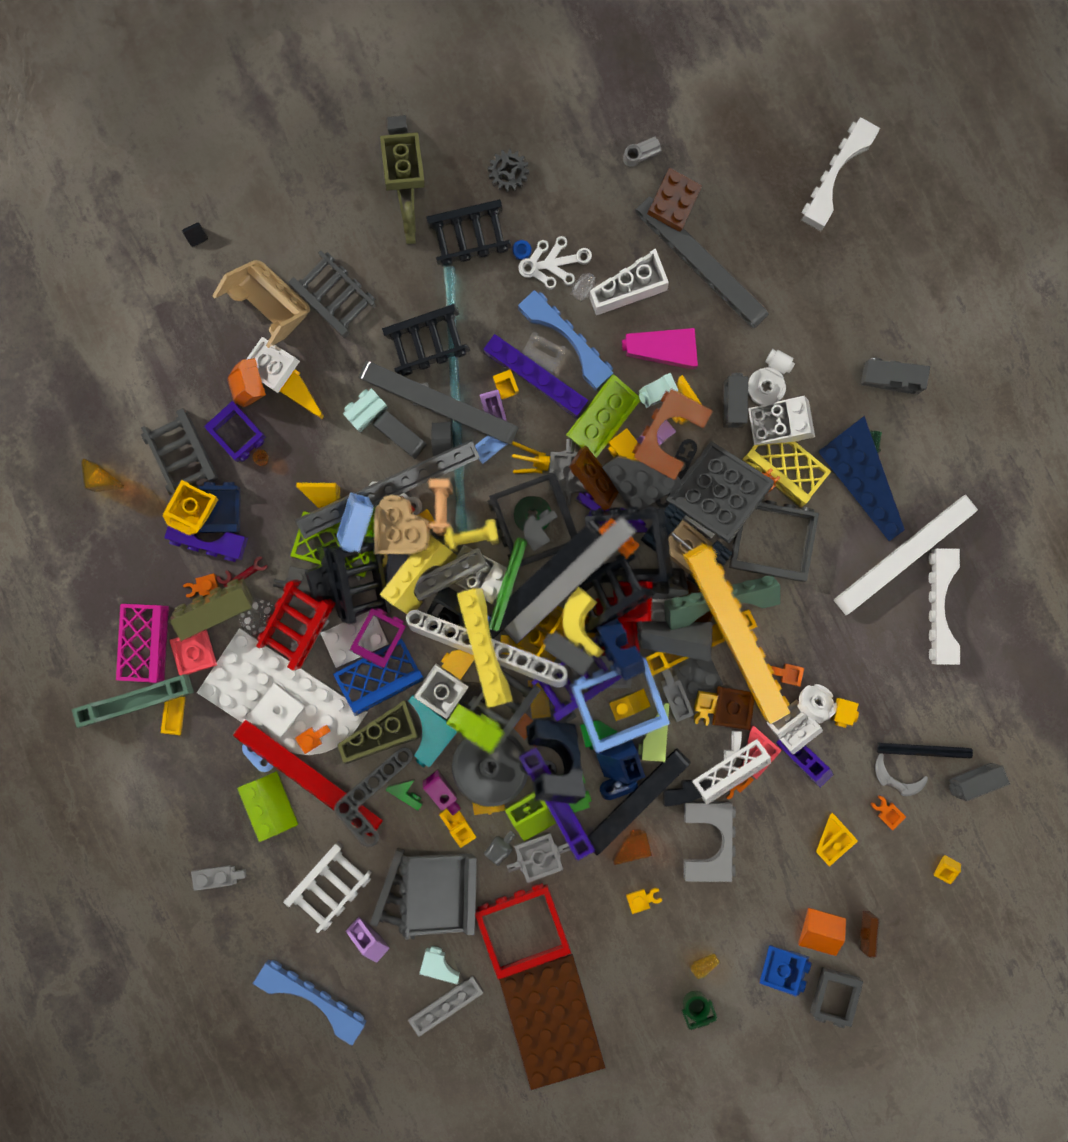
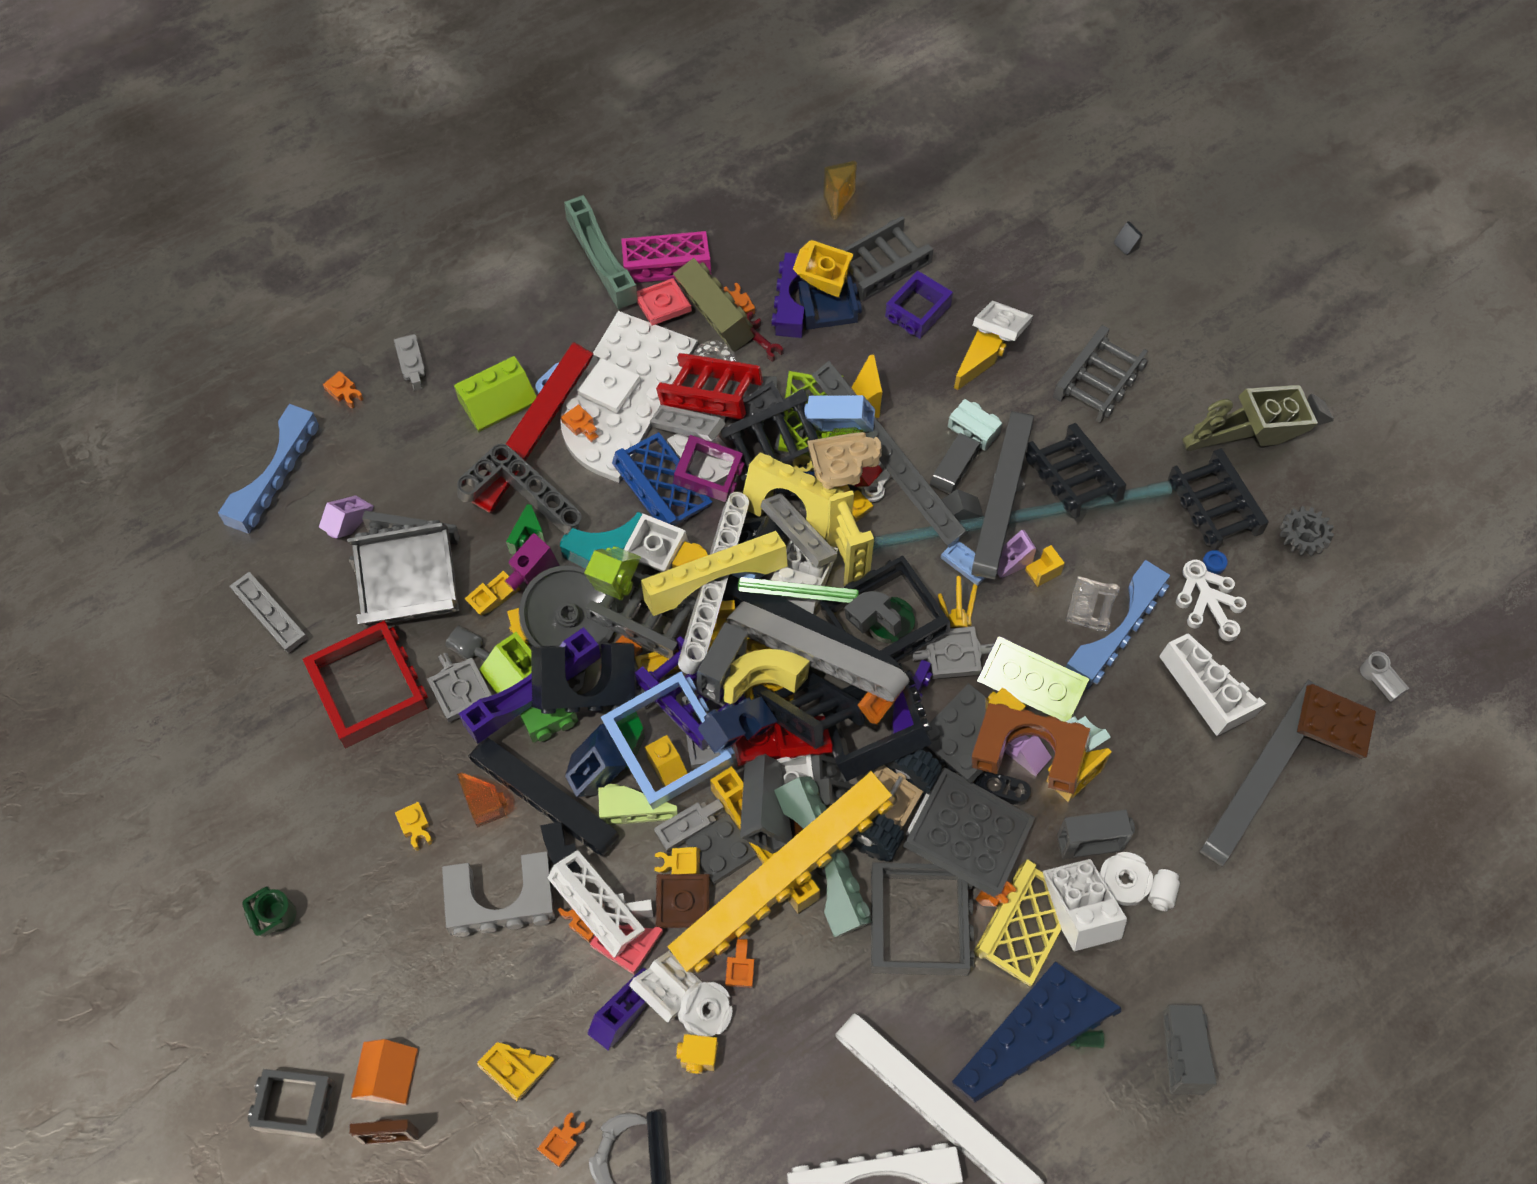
camera: 85 degrees right, 25 degrees down
yellow tile [161,696,186,735] -> none
tan windscreen [213,260,310,348] -> none
orange slope [227,358,266,407] -> none
clear orange hinge [253,449,269,466] -> none
white fence [284,842,372,933] -> none
olive wedge [337,700,419,764] -> none
light aqua arch [420,946,460,984] -> none
light nougat fence [429,479,453,536] -> none
dark purple arch [483,334,588,419] -> none
reddish brown plate [499,954,605,1090] -> none
reddish brown plate [569,446,619,511] -> none
clear brick [570,272,597,302] -> none
dark blue plate [600,779,638,800] -> none
dark pink slope [622,328,698,370] -> none
clear yellow cone [690,953,720,980] -> none
blue plate [759,945,812,996] -> none
white arch [801,117,880,231] -> none
none -> orange plate [323,371,364,408]
none -> light grey plate [650,405,725,441]

